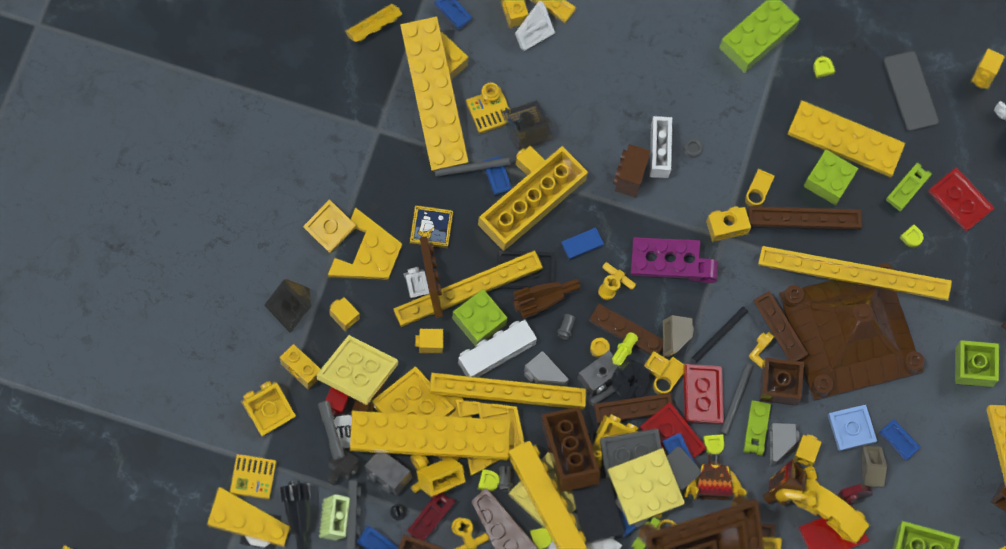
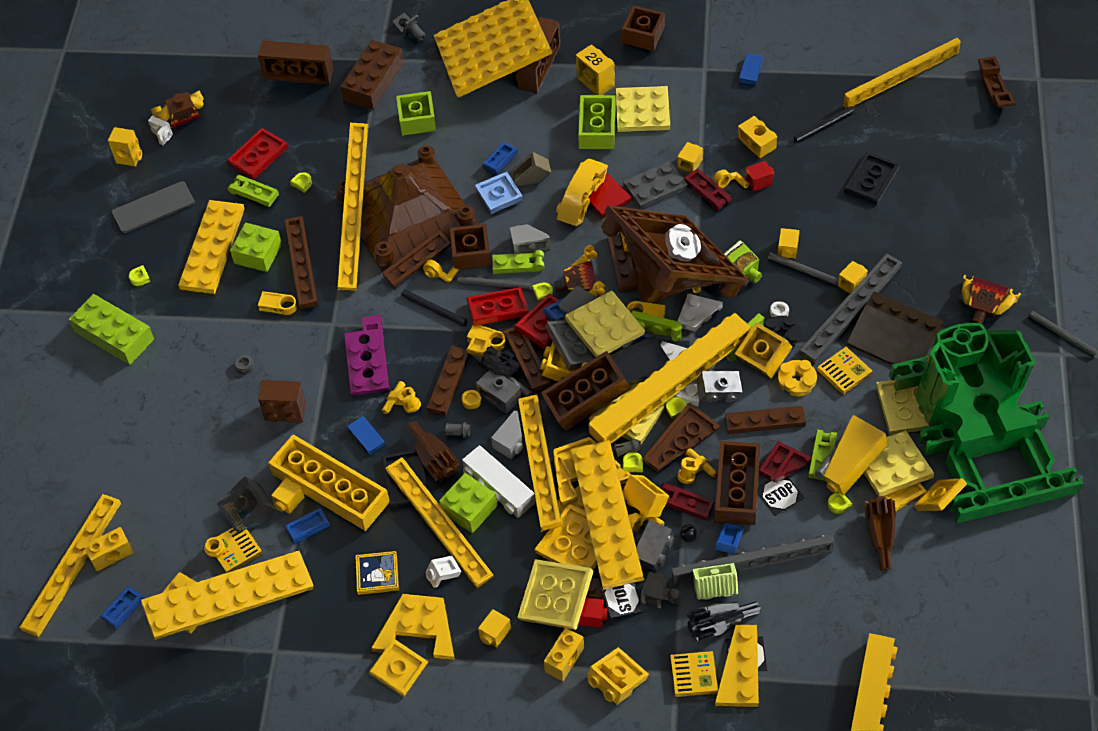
camera: 90 degrees left, 15 degrees down
clear smoke slope [265,279,311,333] -> none
dark grey piece [318,401,345,461] -> none
yellow plate [346,4,402,42] -> none
yellow brick [415,329,443,353] -> none
reddish brown wing [420,236,443,318] -> none
dark grey bar [435,157,510,177] -> none
white wing [515,1,555,50] -> none
neon yellow axle [612,332,638,366] -> none
white brick [650,116,672,178] -> none
dark tan slope [663,315,694,358] -> none
yellow brick [706,206,751,242] -> none
torso [763,459,817,506] -> none
yellow brick [793,435,821,467] -> none
dark red wing [837,484,873,505] -> none

